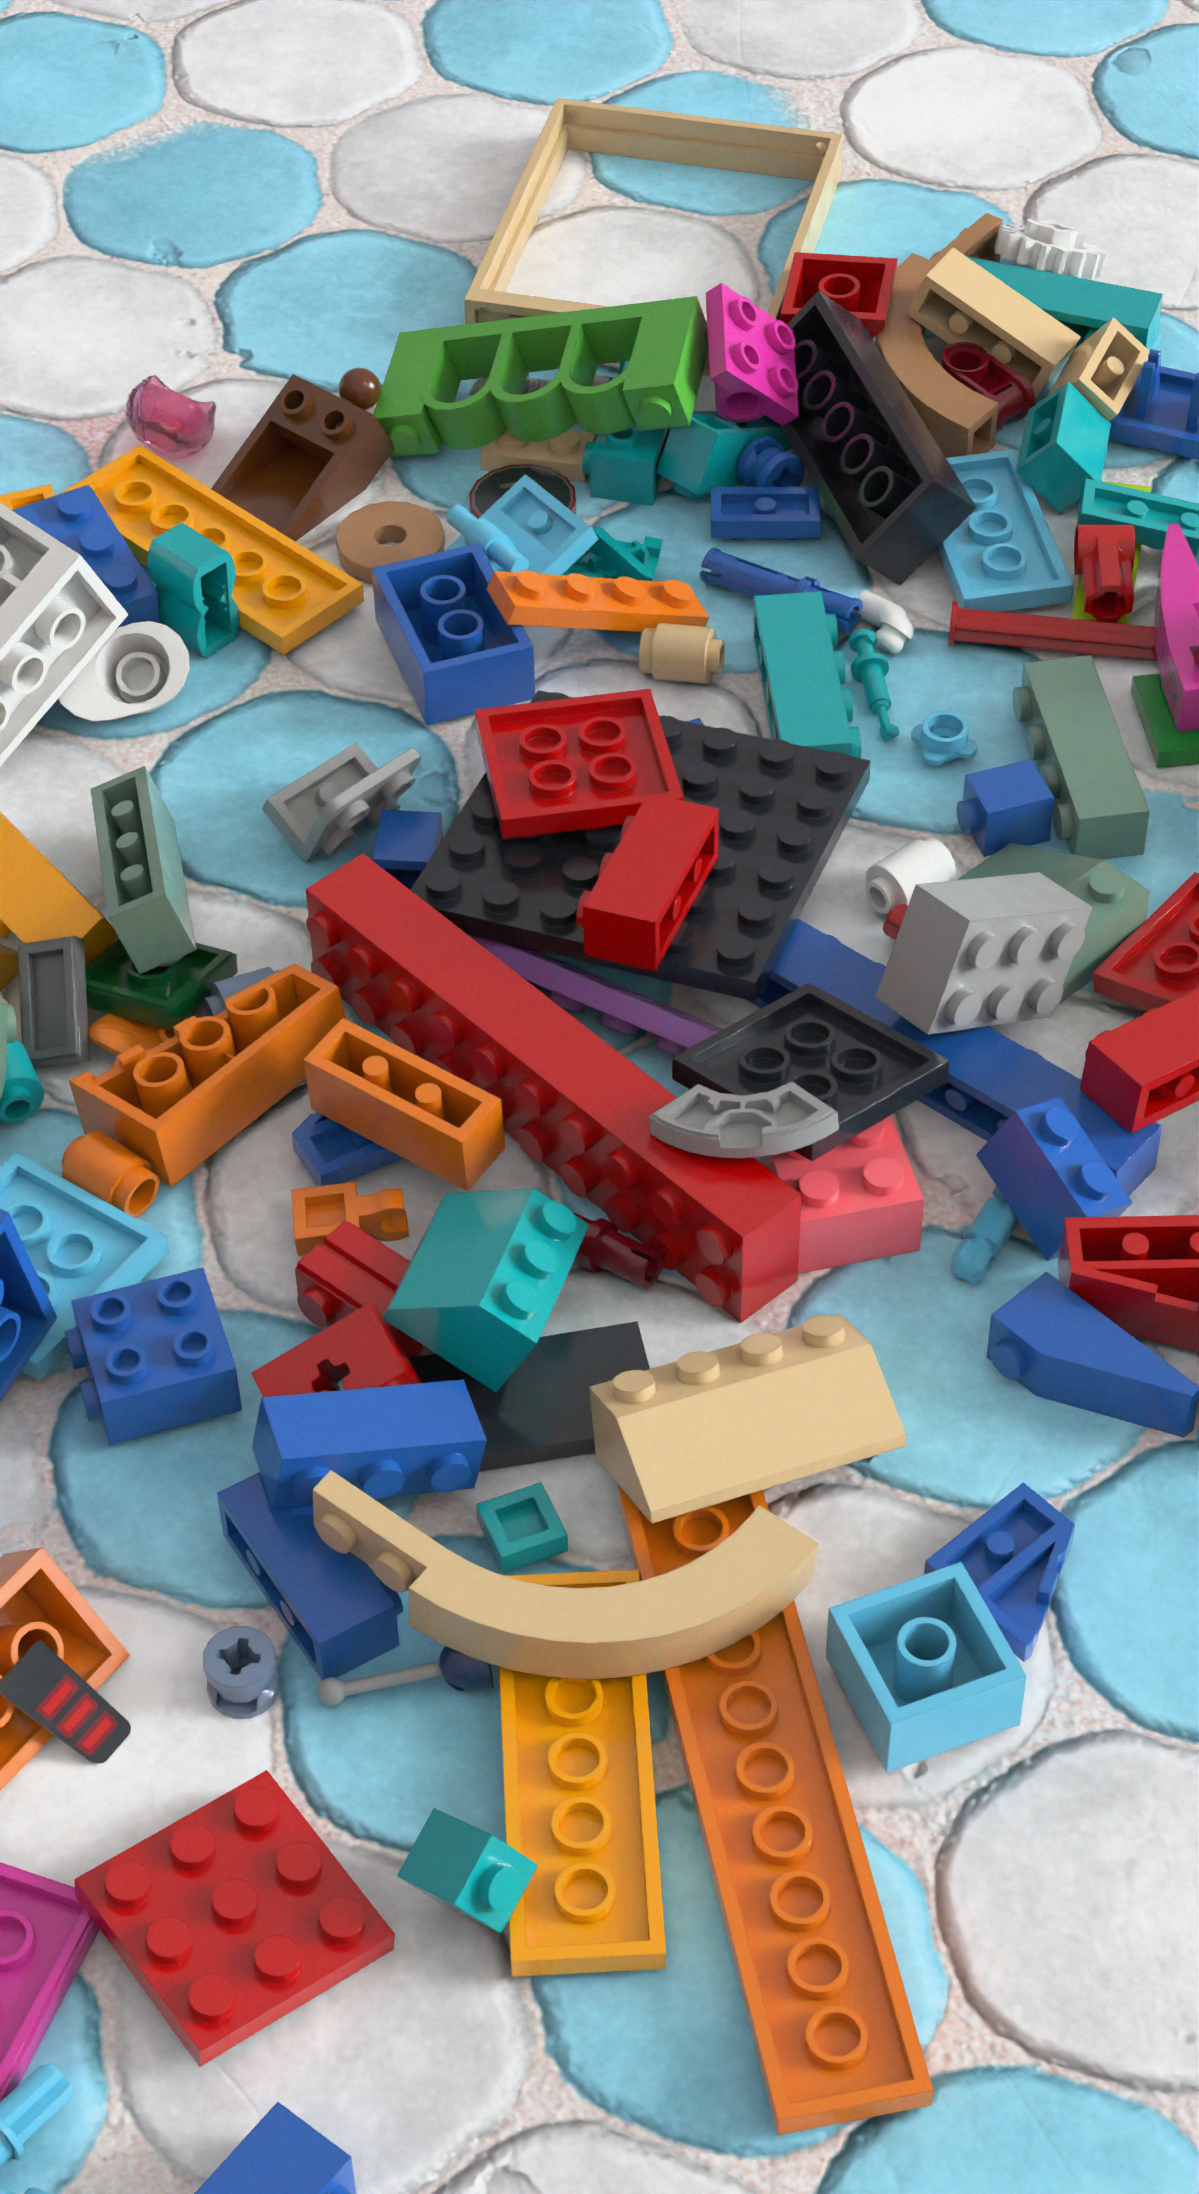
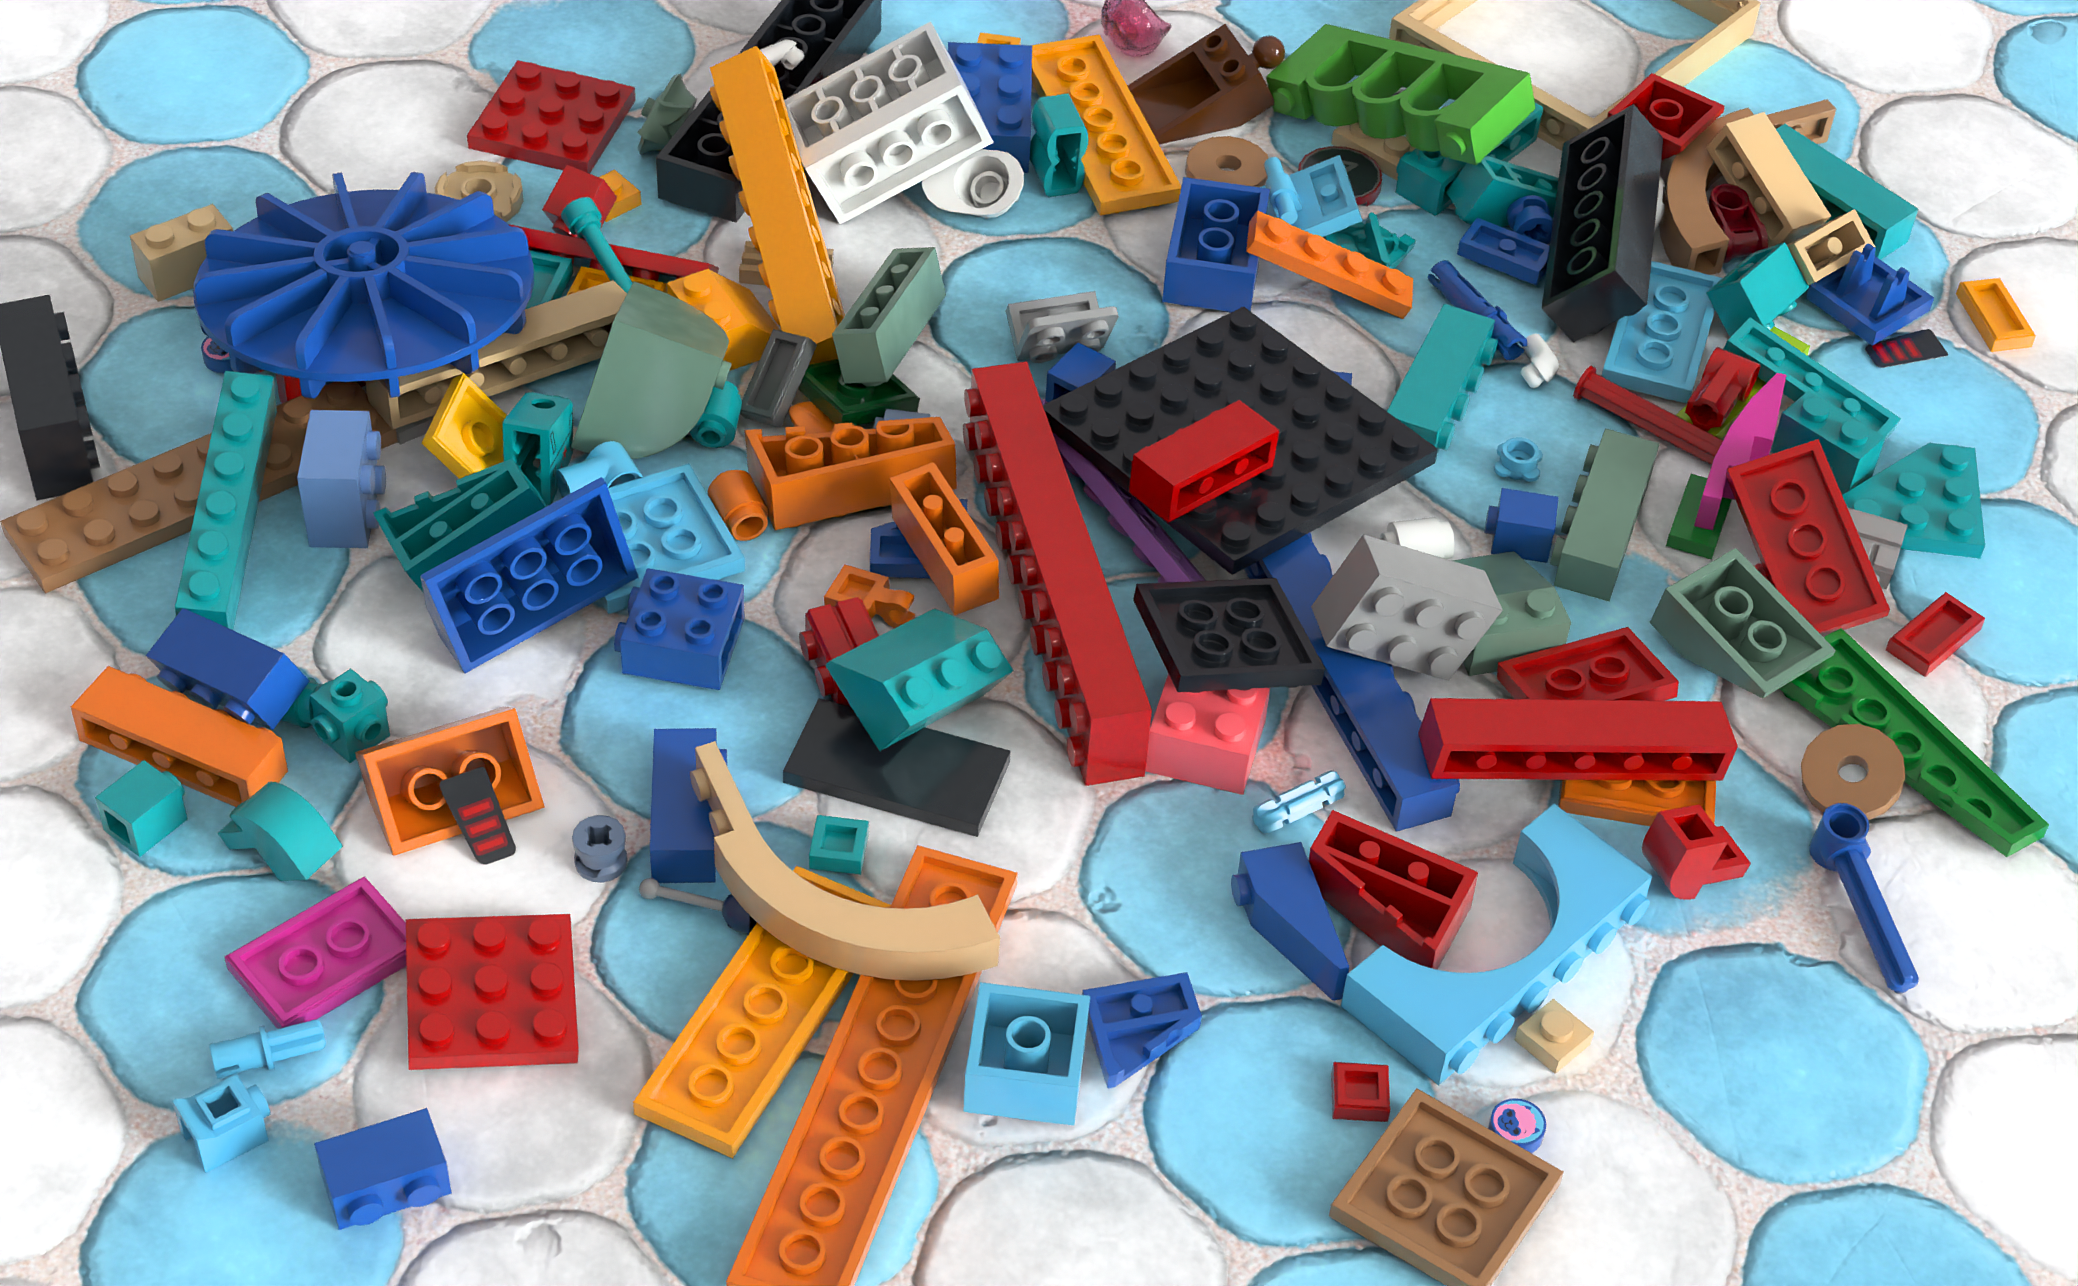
camera: 25 degrees right, 0 degrees up
red brick [251,1303,422,1397] -> none
blue brick [252,1380,487,1509] -> none
teal brick [397,1808,538,1934] -> none
red plate [475,689,684,839] -> none
dark red pin [572,1211,665,1290] -> none
tan slope [589,1314,907,1524] -> none
tan brick [639,623,725,684] -> none
light grey tile [648,1082,839,1158] -> none
dark pink plate [706,283,799,426] -> none
teal piece [848,629,899,740] -> none
blue brick [976,1097,1133,1261] -> none
white gear [994,219,1107,279] -> none

